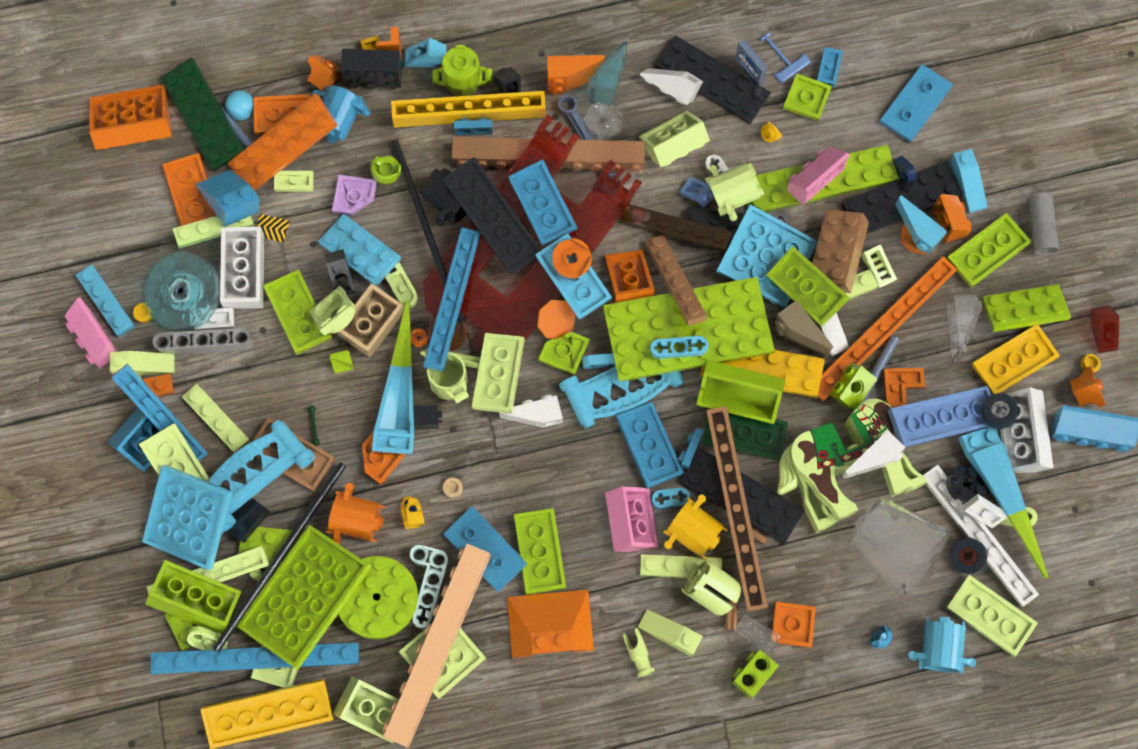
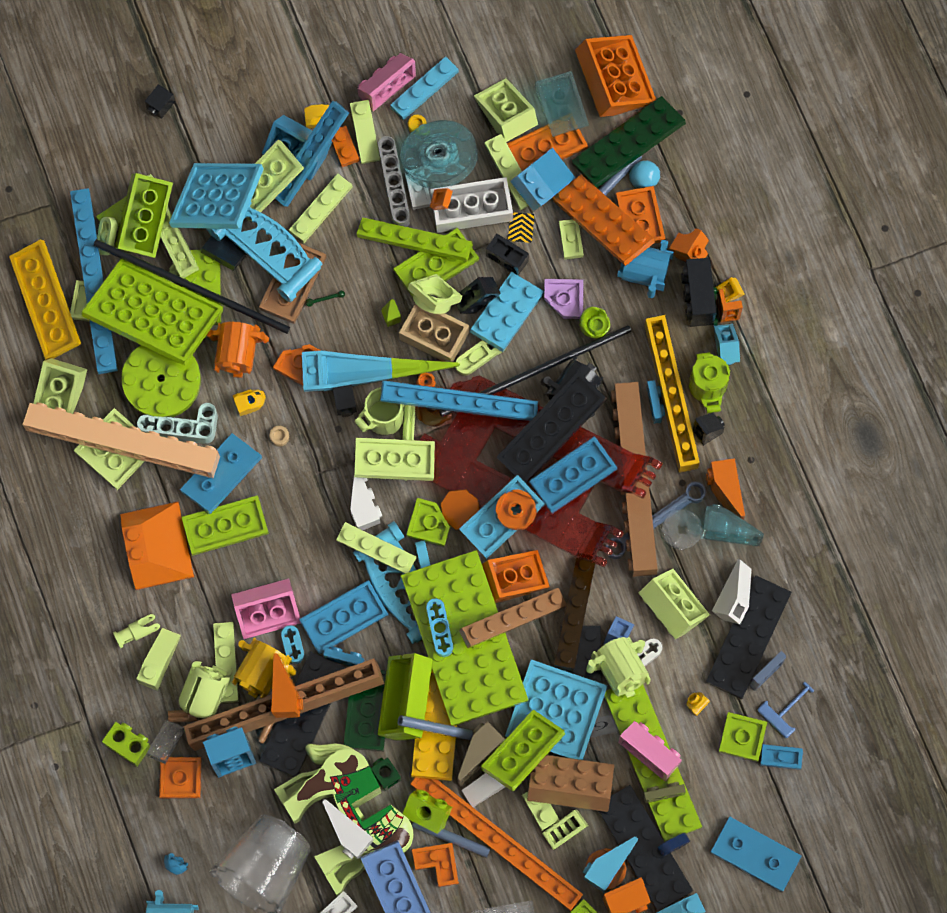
camera: 85 degrees right, 0 degrees up
none -> black brick [145,84,175,119]
none -> dark azure brick [203,726,257,778]
none -> orange slope [271,653,303,718]
none -> yellow rock [304,104,329,129]
none -> yellowish green plate [336,522,417,574]
none -> lime plate [357,217,473,262]
none -> dark green brick [371,757,402,791]
none -> sand blue piece [398,715,473,740]
none -> orange plate [430,188,453,210]
none -> yellowish green slope [474,78,538,142]
none -> black brick [486,234,529,276]
none -> clear light blue slope [534,71,589,137]
none -> olive plate [643,782,686,803]

